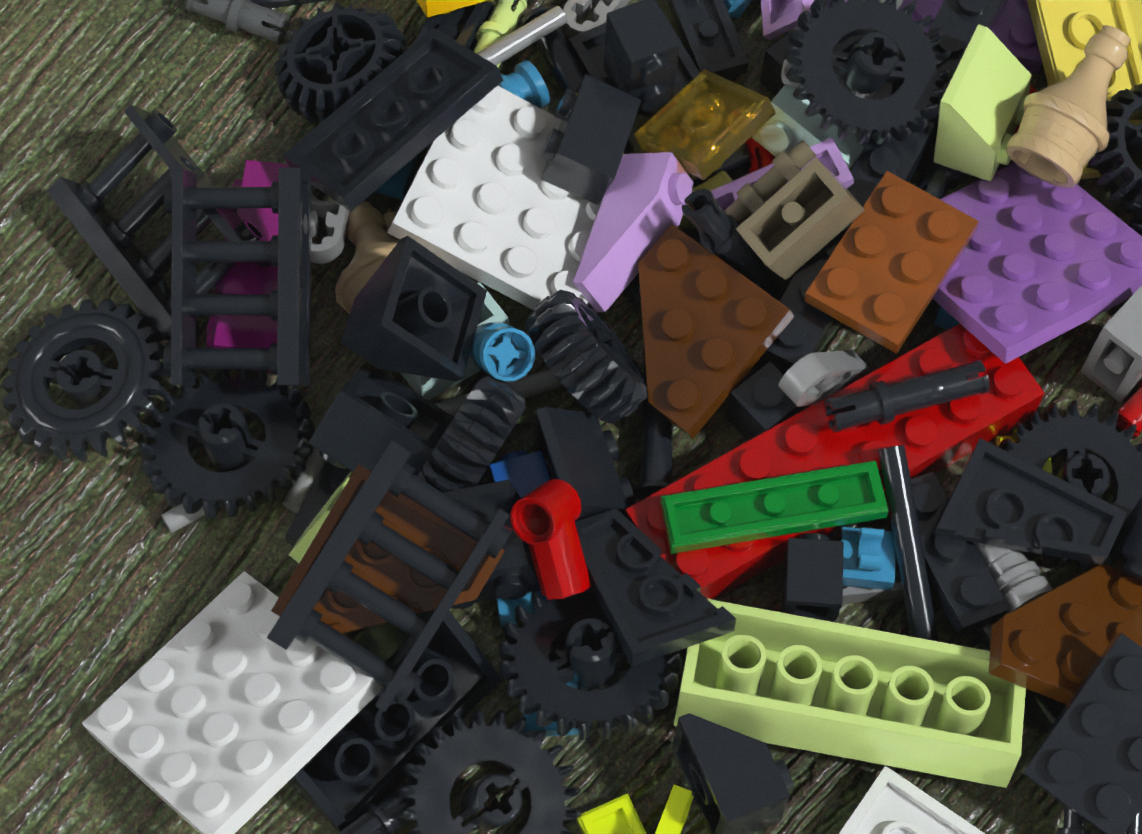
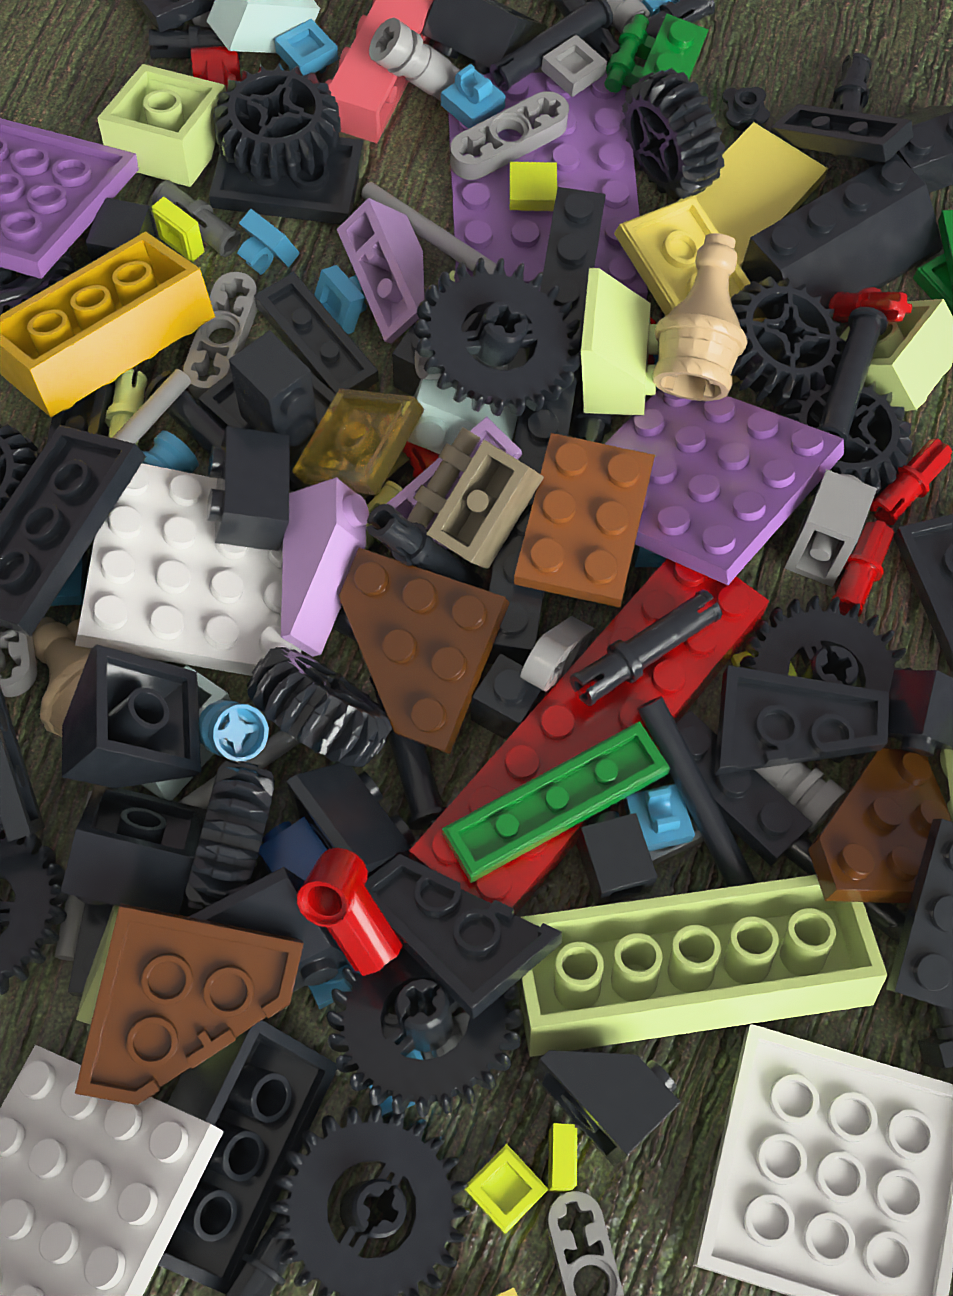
camera: 20 degrees left, 0 degrees up
black fence [267,441,513,712] -> none

